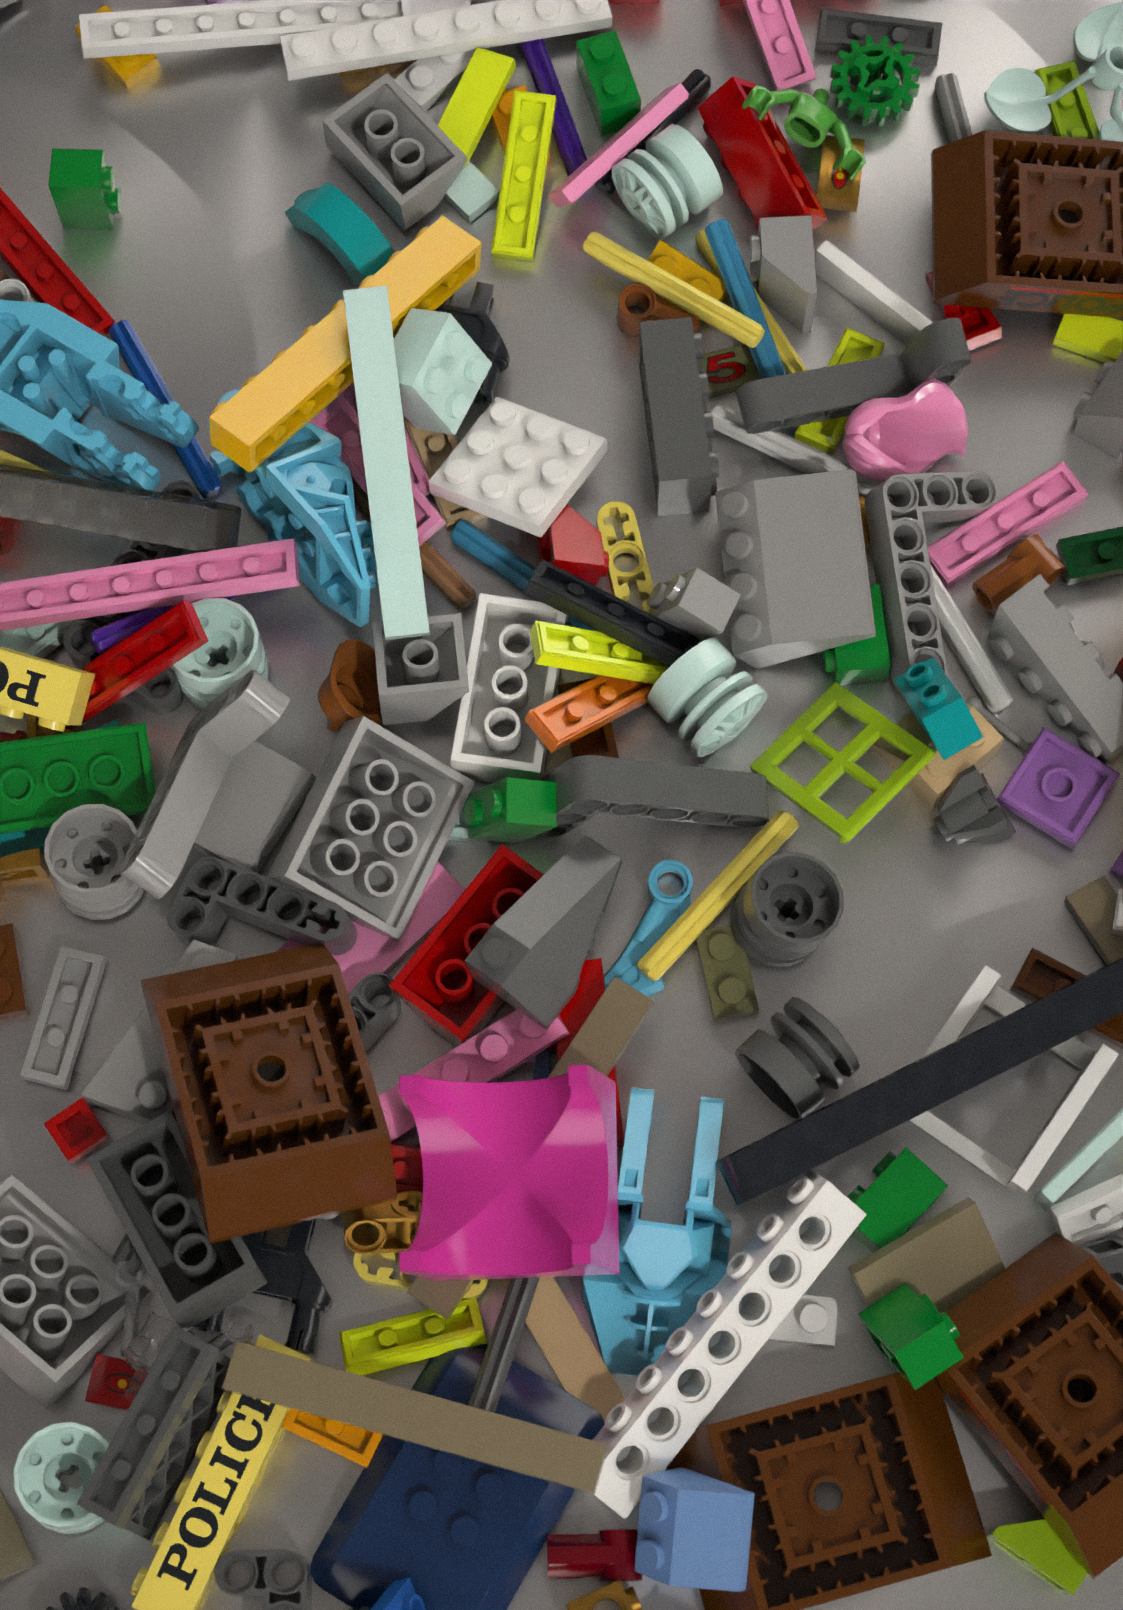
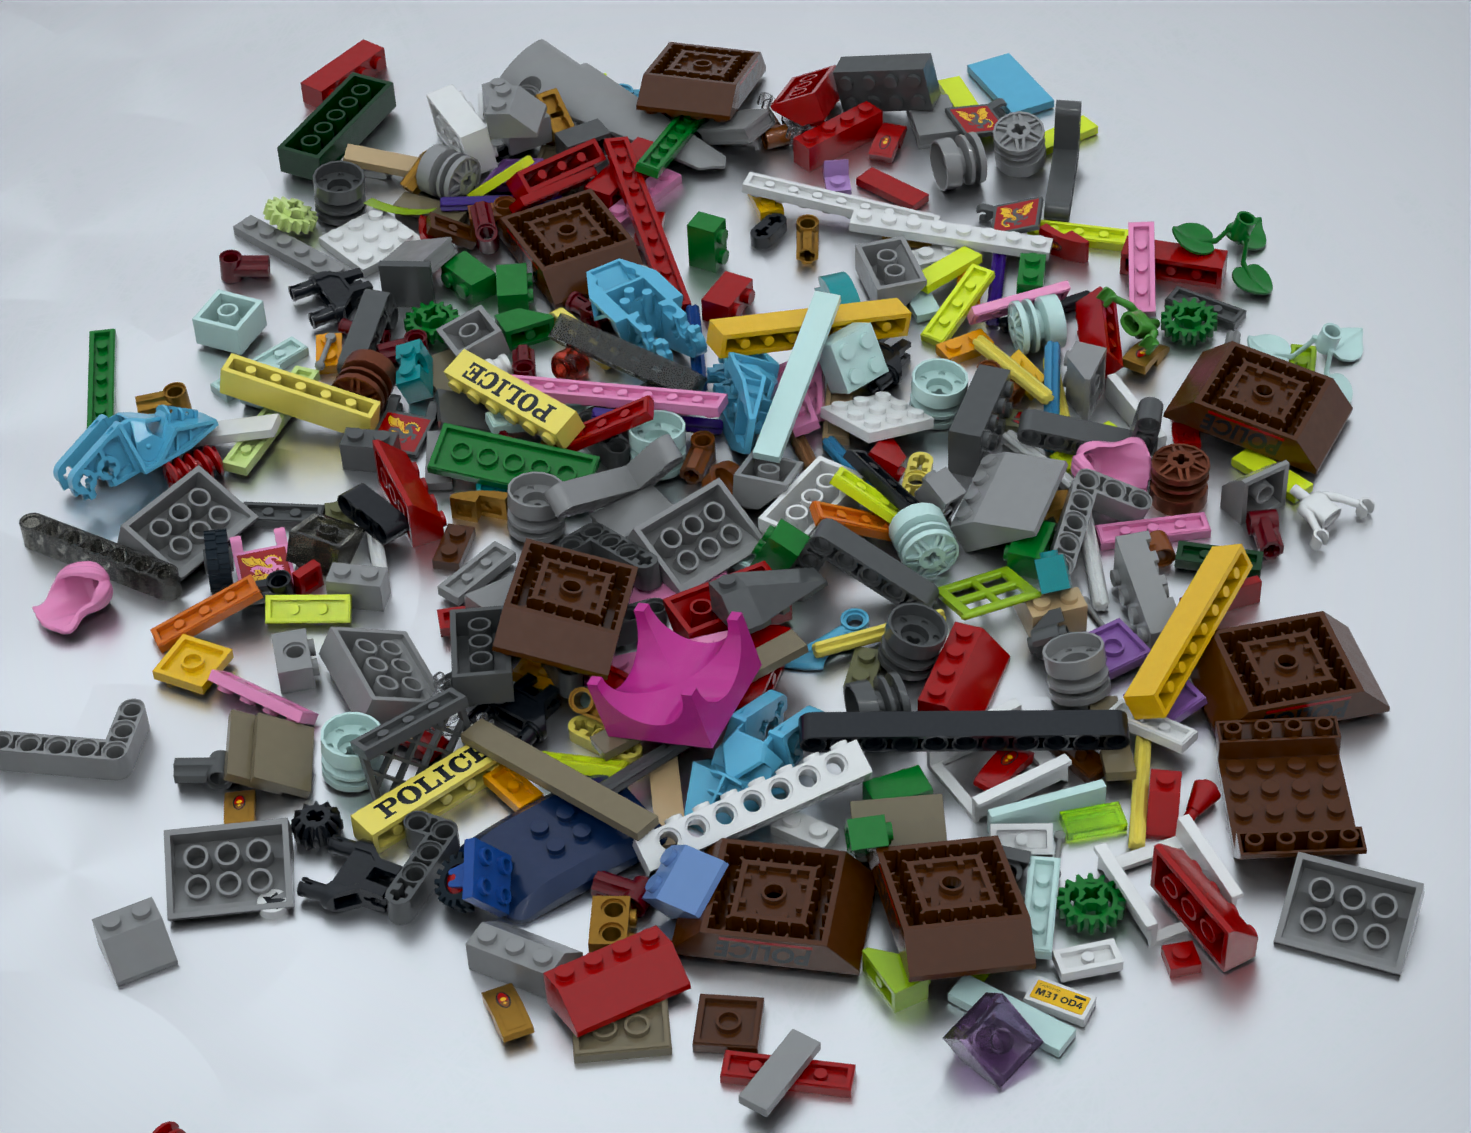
camera: 25 degrees right, 30 degrees down
none -> dark orange piece [680,430,716,485]
none -> red brick [701,271,755,322]
none -> black beam [750,213,787,249]
none -> pearl gold piece [796,214,819,264]
none -> light aqua wheel [909,358,968,430]
none -> red slope [918,622,1010,711]
none -> light orange plate [936,328,994,364]
none -> red slope [973,751,1034,791]
none -> light grey wheel [1042,632,1112,707]
none -> copper wheel [1149,443,1210,516]

